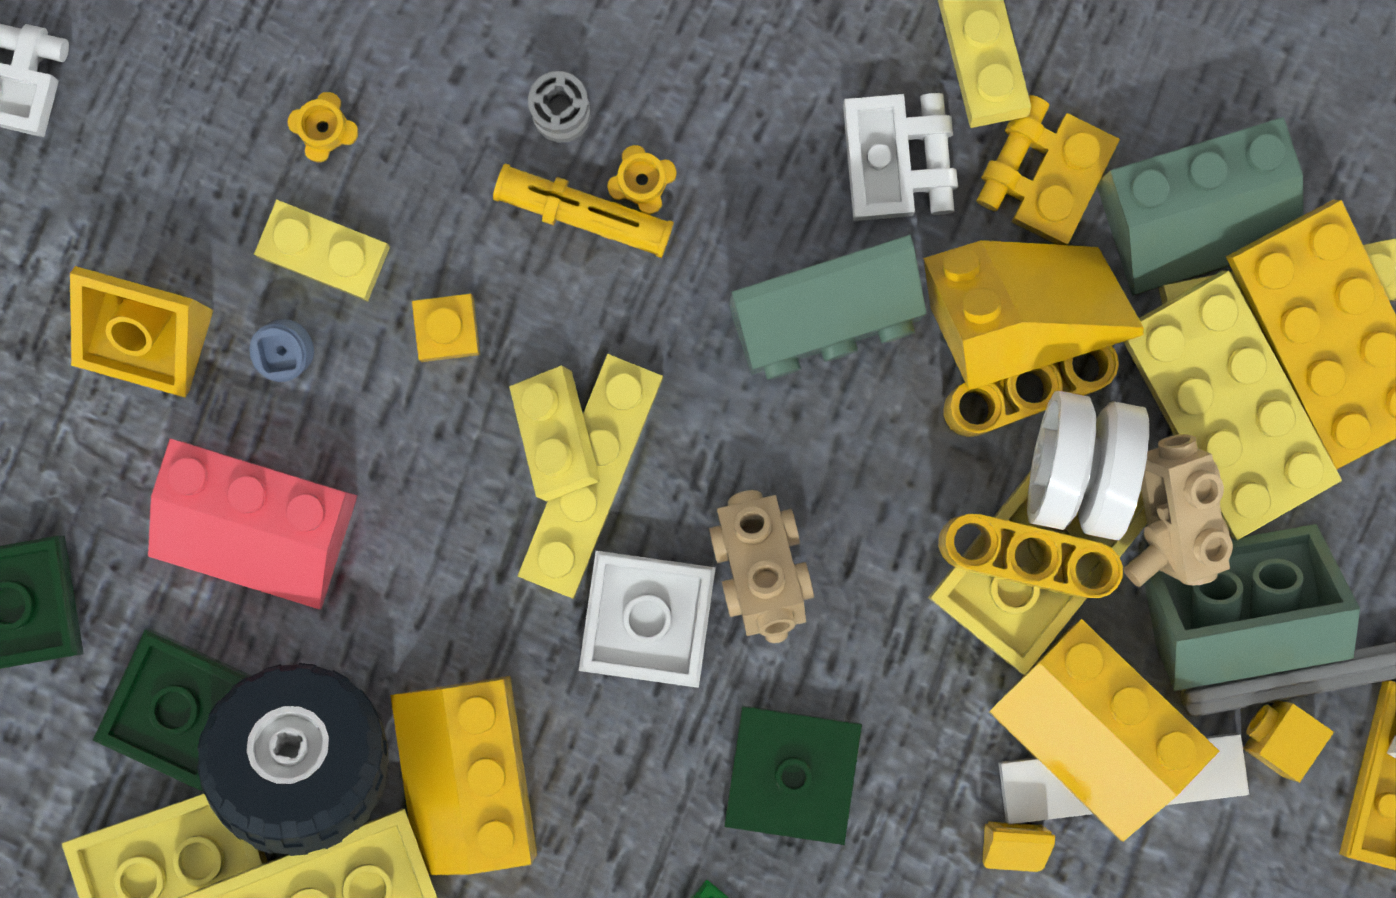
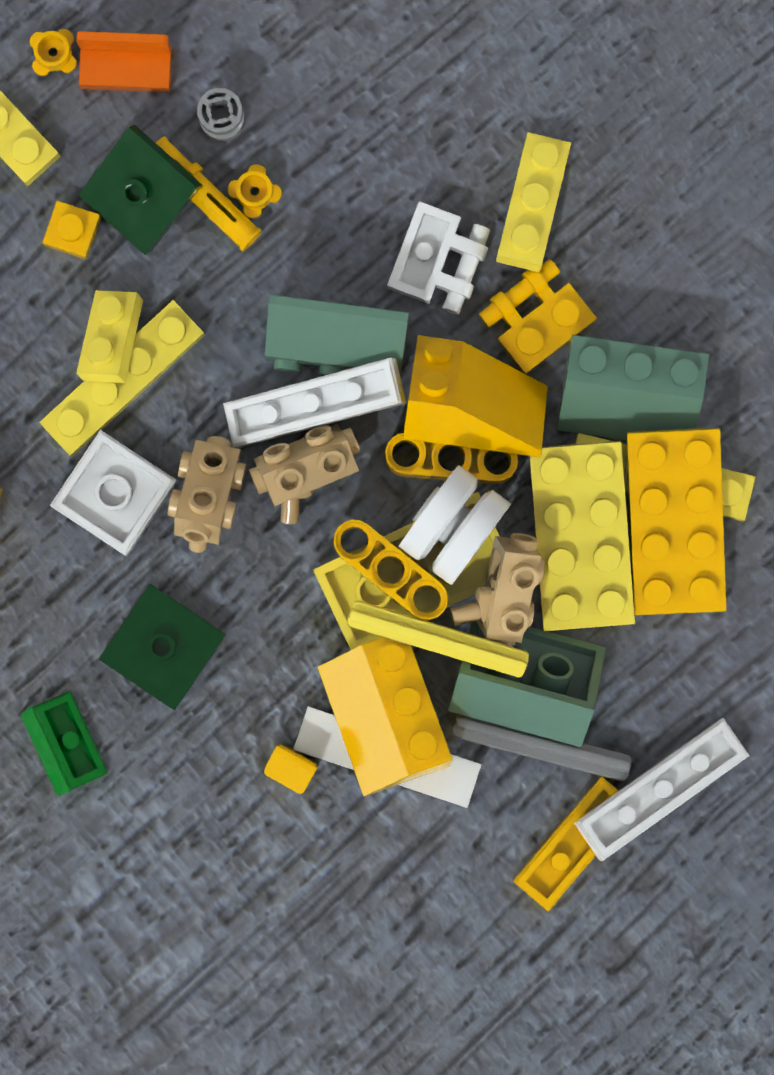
camera: 25 degrees right, 0 degrees up
yellow plate [1243,701,1334,783] -> none
none -> orange panel [76,31,172,92]
none -> dark green plate [79,125,202,255]
none -> white tile [223,358,406,448]
none -> tan brick [248,424,360,524]
none -> light yellow axle [348,600,529,677]

